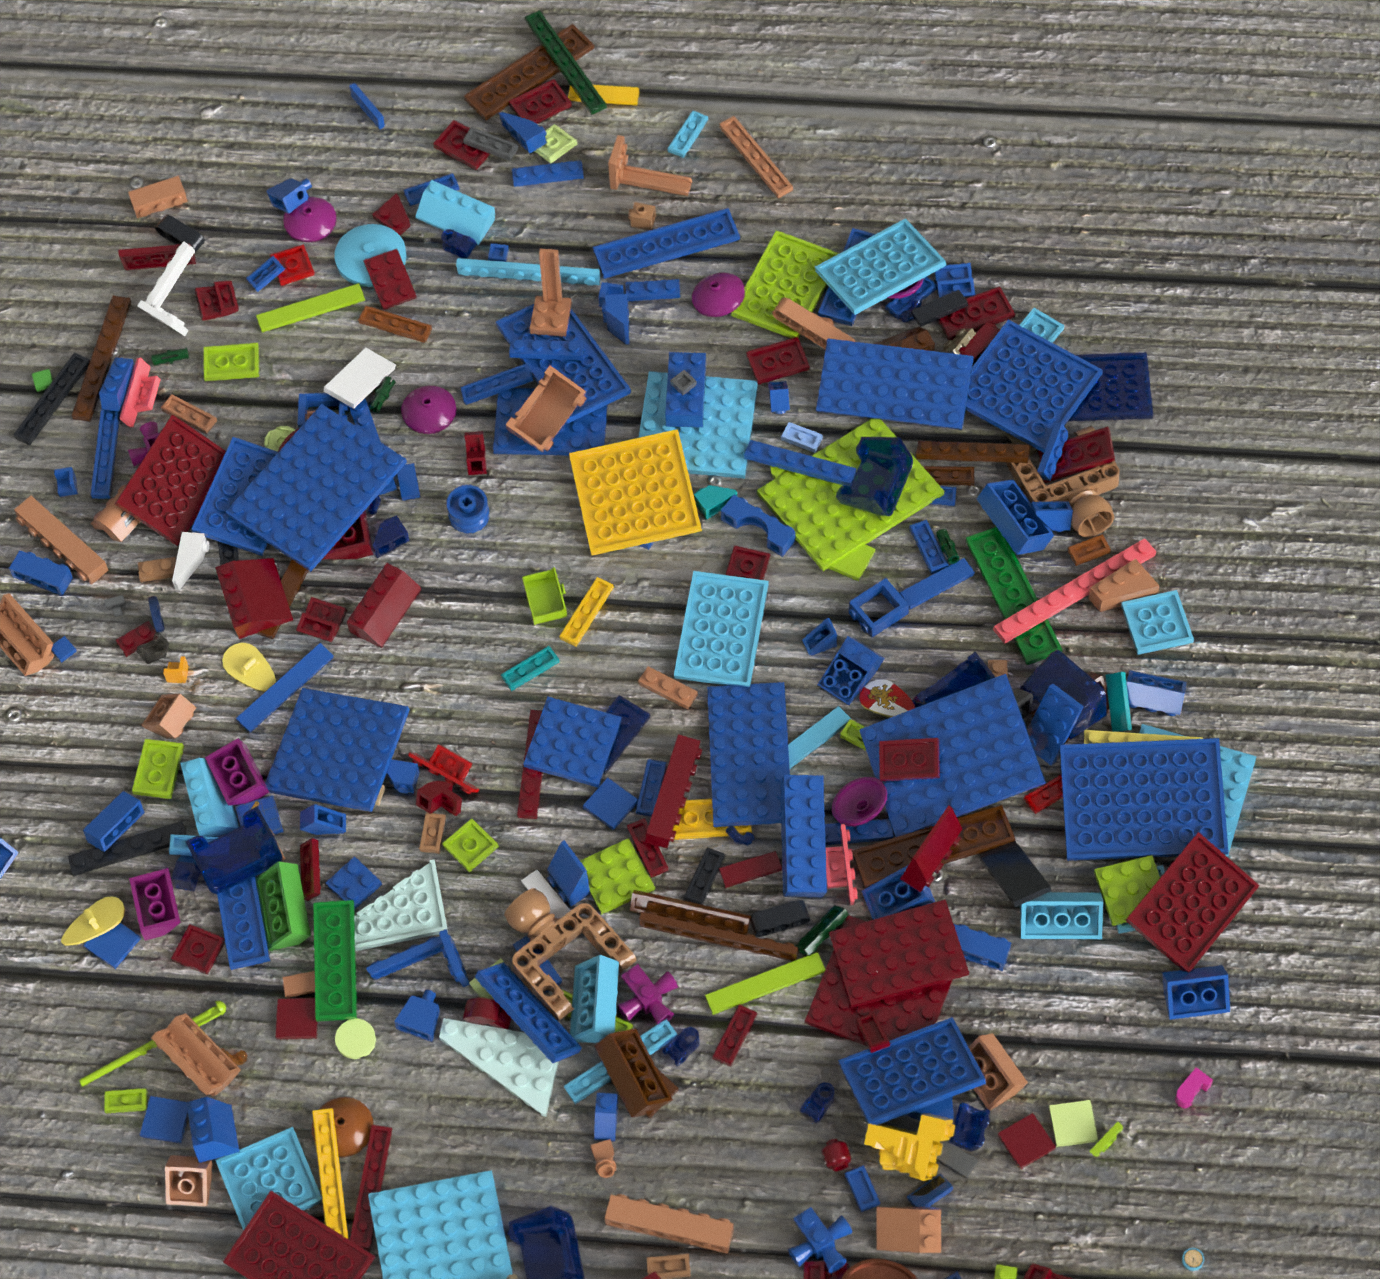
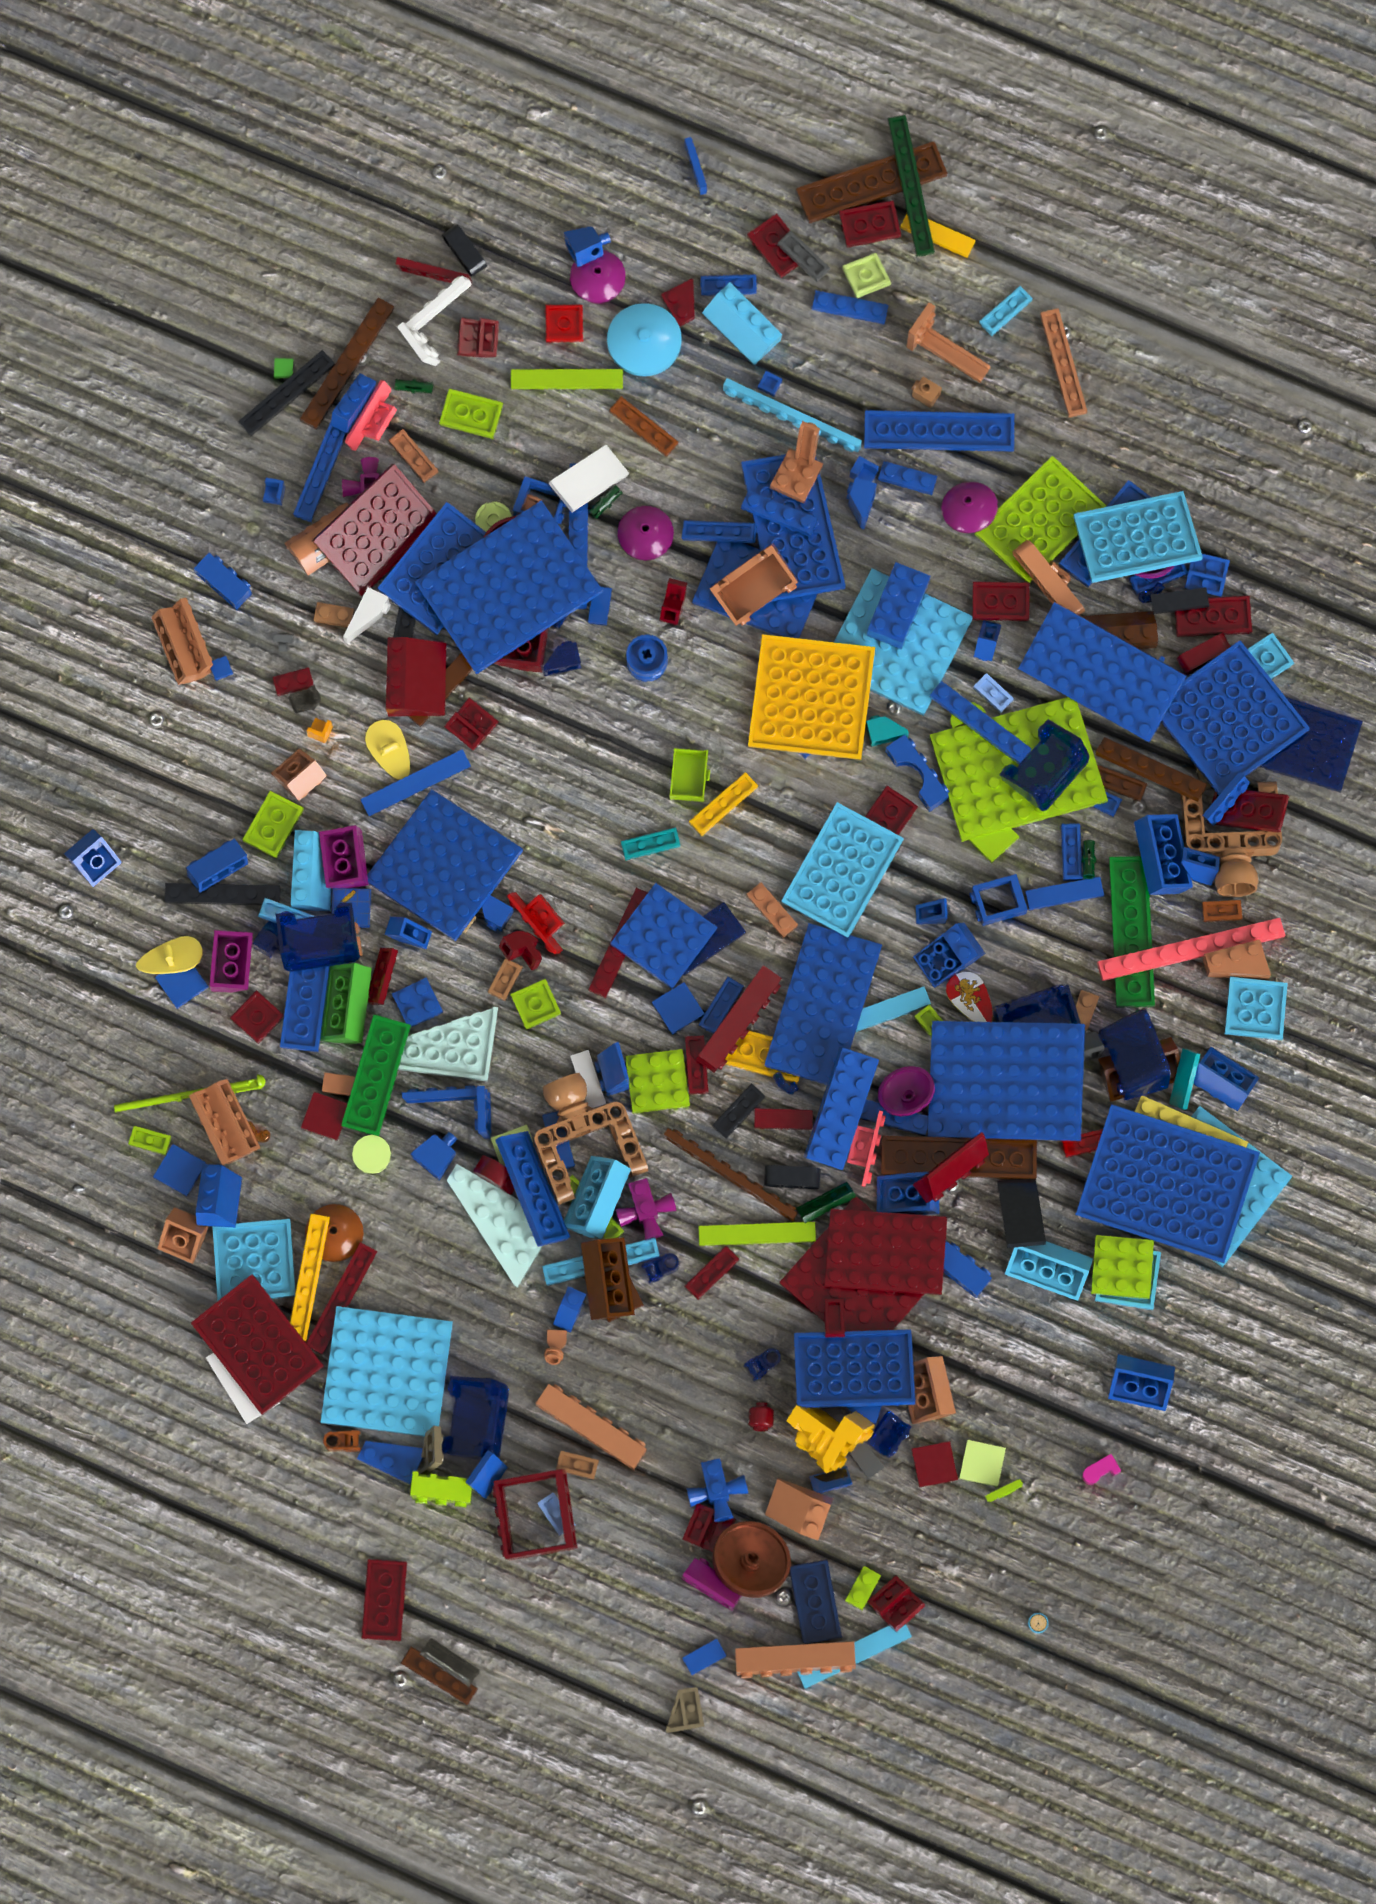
camera: 15 degrees right, 15 degrees up
nougat brick [14,496,108,585] -> none
nougat brick [128,176,188,218] -> none
dark blue tile [148,596,165,634] -> none
blue tile [246,256,285,292] -> none
dark red slope [347,563,421,648] -> none
dark red plate [363,249,417,310] -> none
clear blue piece [441,229,477,259] -> none
blue slope [499,112,547,154] -> none
reddish brown plate [630,890,751,935] -> none
dark grey plate [670,370,697,395] -> none
blue tile [844,1165,880,1212] -> none
dark red plate [879,738,940,781] -> none
dark tan wing [940,328,976,354] -> none
blue plate [1027,684,1084,766] -> none
dark red plate [1125,832,1260,973] -> none

